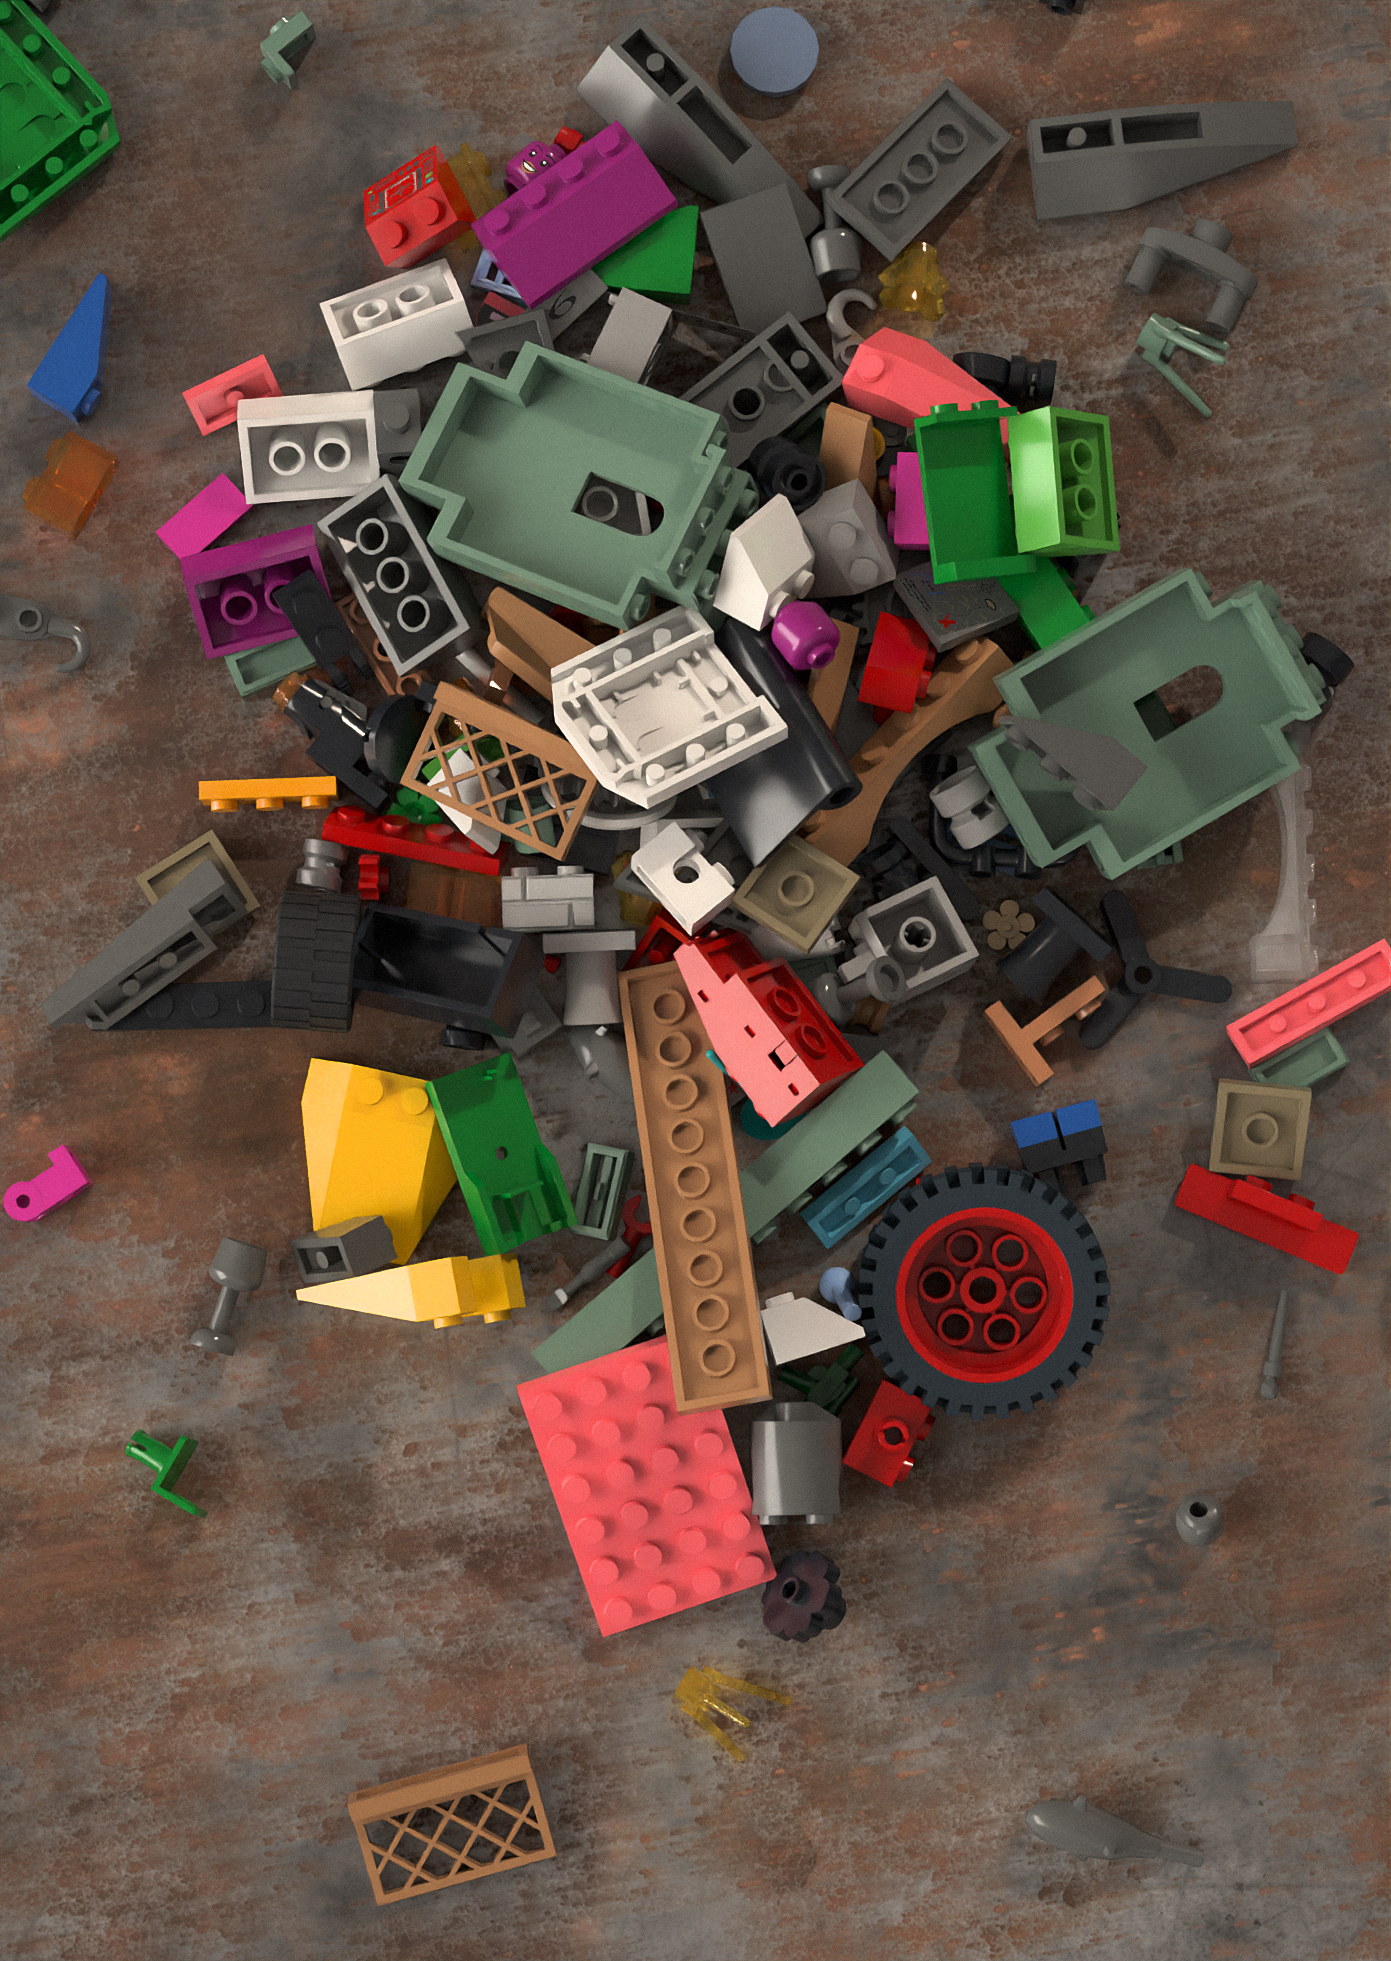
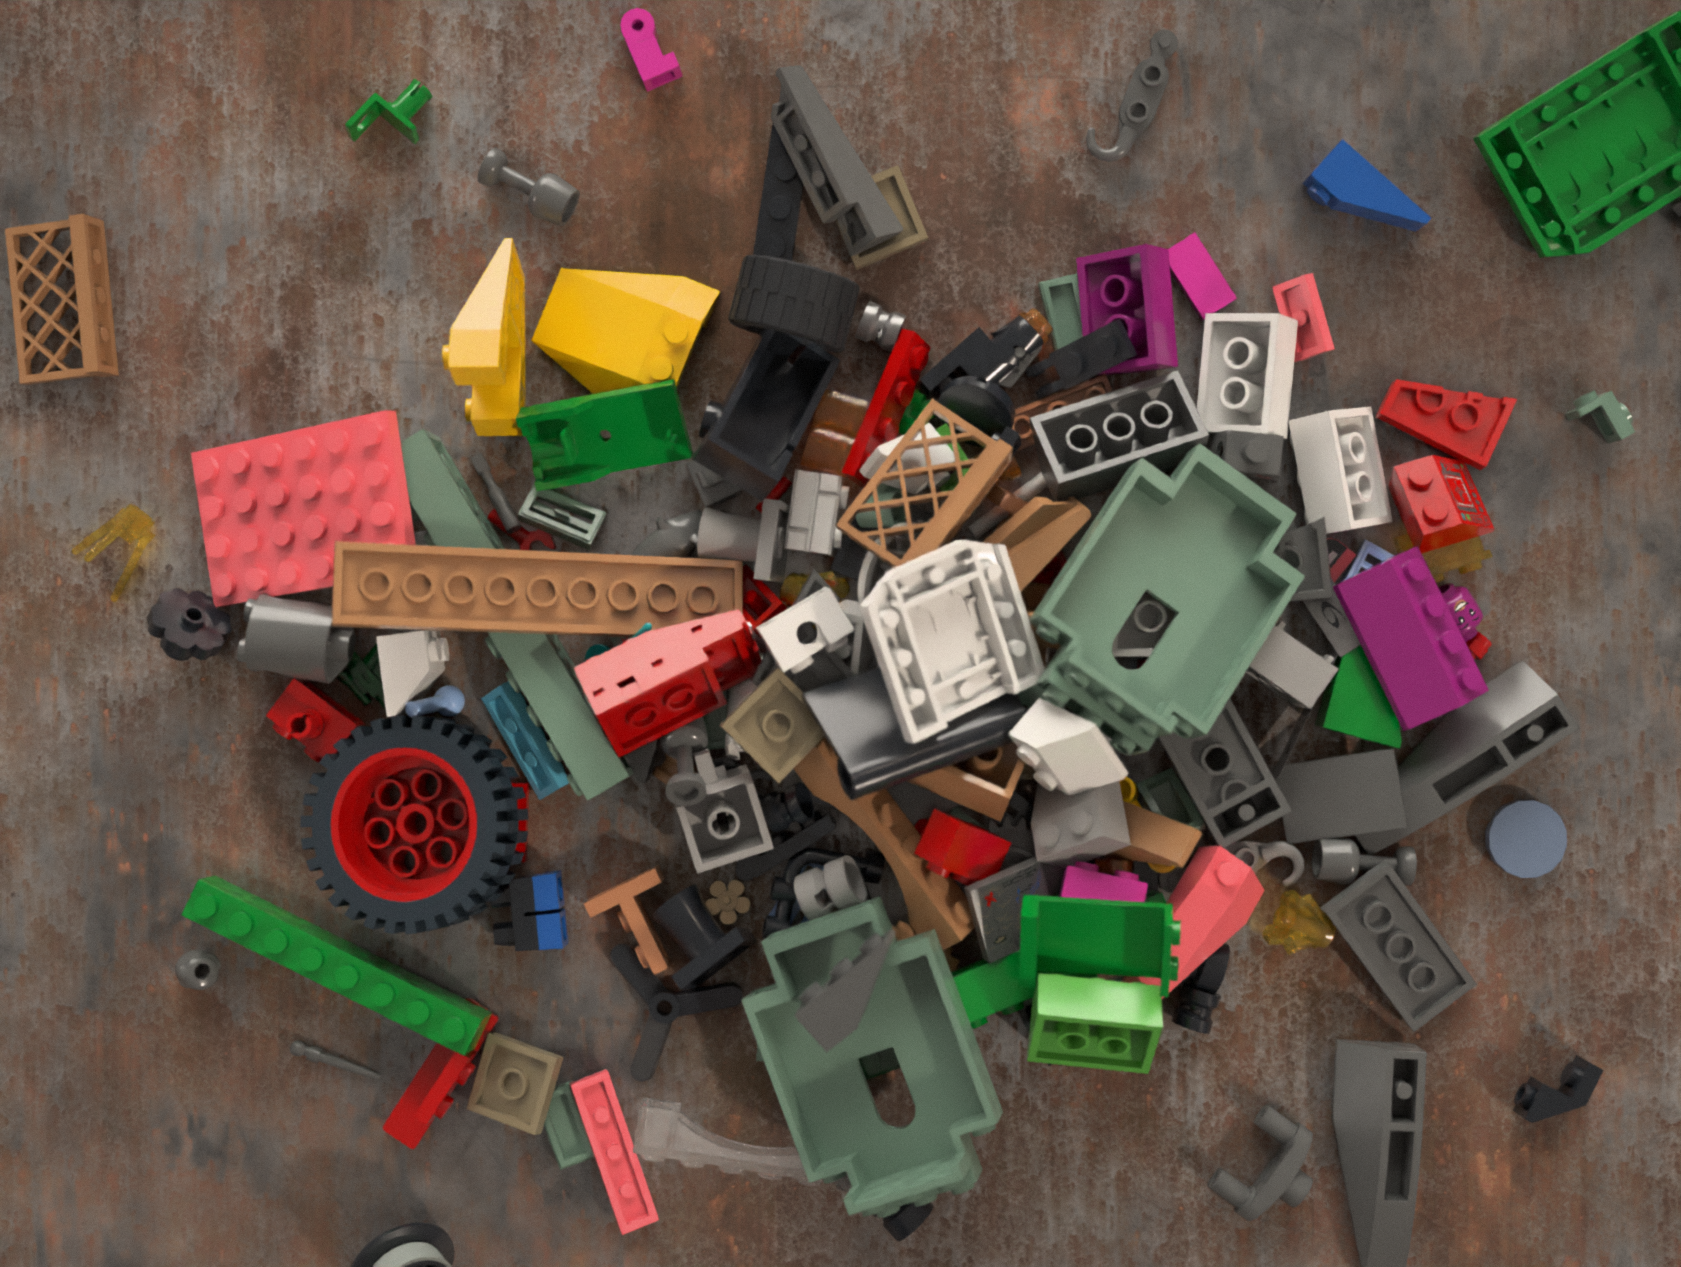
camera: 105 degrees right, 5 degrees up
clear orange brick [22,430,120,540] -> none
light orange plate [199,776,340,813] -> none
dark grey slope [289,1215,398,1283] -> none
red plate [358,854,391,905] -> none
black wheel [747,436,826,511] -> none
magenta head [771,601,840,670] -> none
sand green plant [1136,313,1229,418] -> none
none -> green brick [181,875,492,1056]
none -> red wing [1375,379,1517,471]

